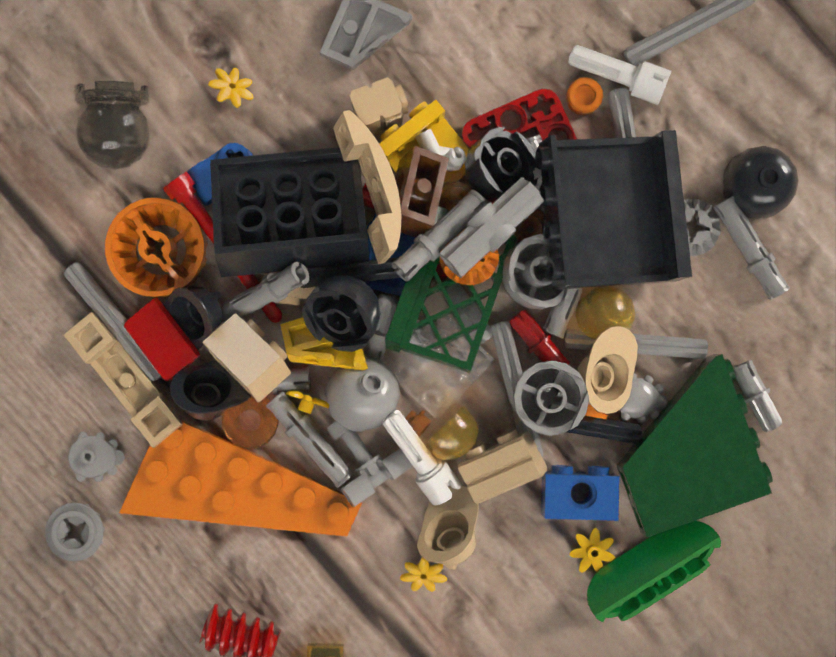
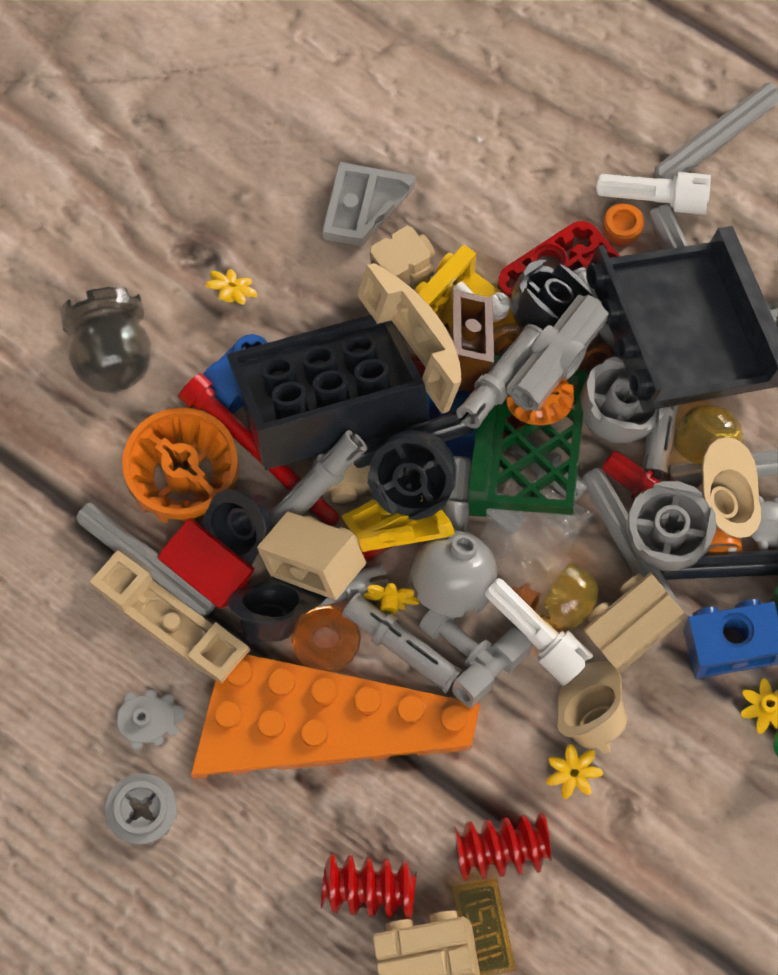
camera: 10 degrees left, 20 degrees down
none -> red piece [454,813,552,881]

